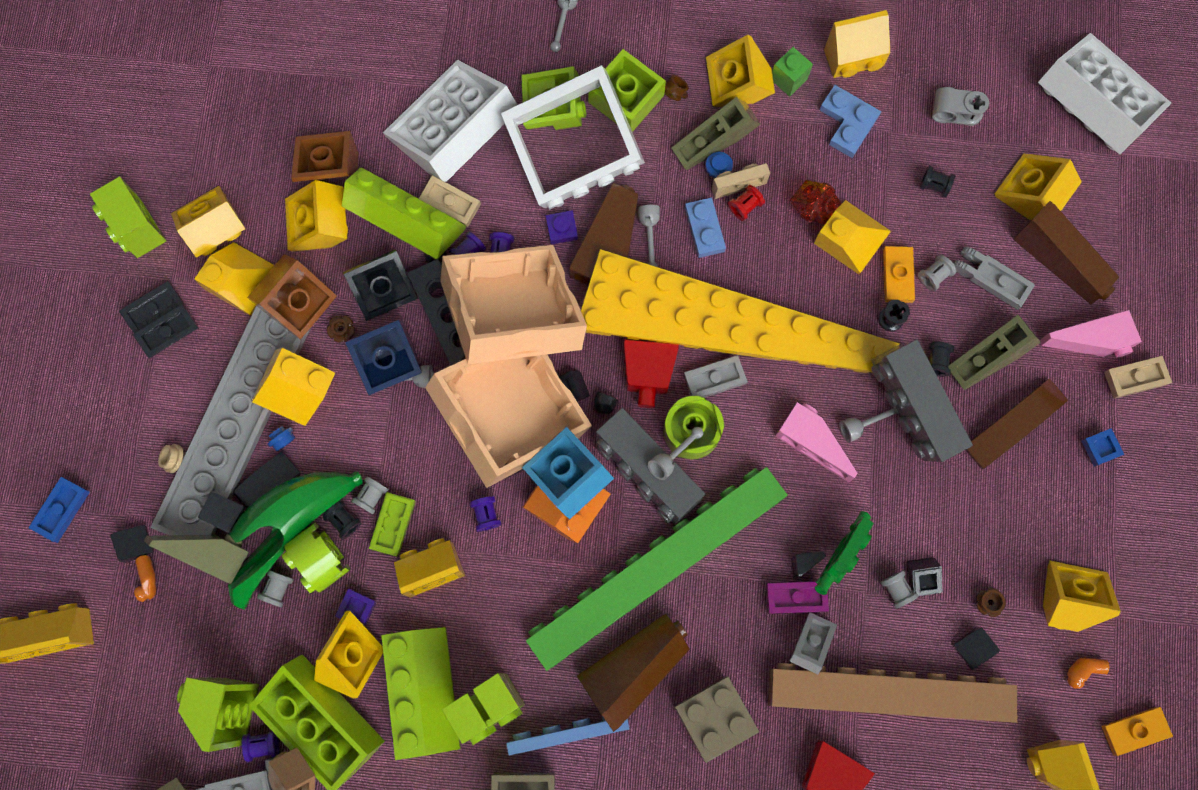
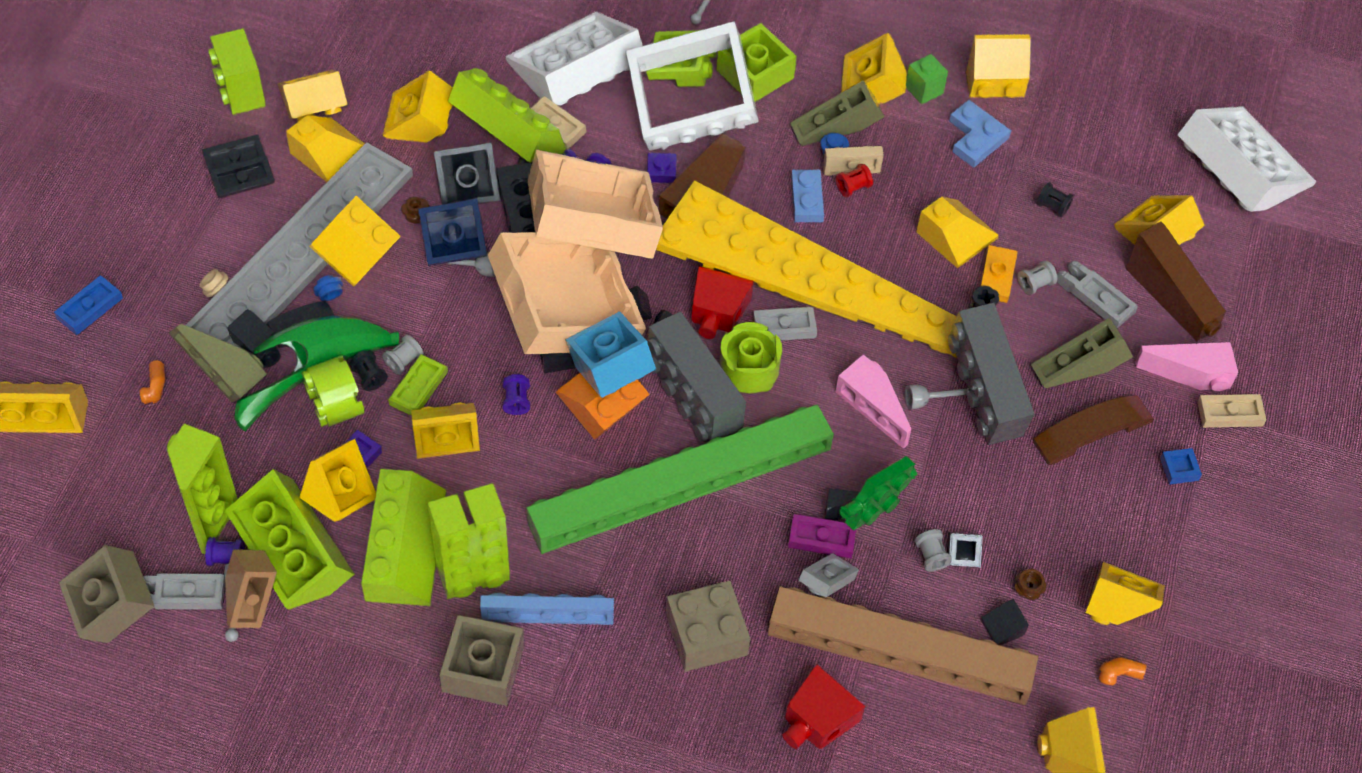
camera: 10 degrees right, 20 degrees down
black slope [110,525,154,563] -> none
dark orange slope [247,254,337,339] -> none
light grey bush [257,570,294,607] -> none
dark orange slope [291,131,359,182] -> none
reddish brown slope [577,613,690,732] -> none
light grey hinge [638,205,660,267] -> none
light grey hinge [648,427,703,480] -> none
reddish brown plate [665,75,689,101] -> none
clear red brick [790,180,841,224] -> none
black bush [928,342,955,377] -> none
light grey piece [933,87,989,126] -> none
light orange plate [1101,707,1173,756] -> none

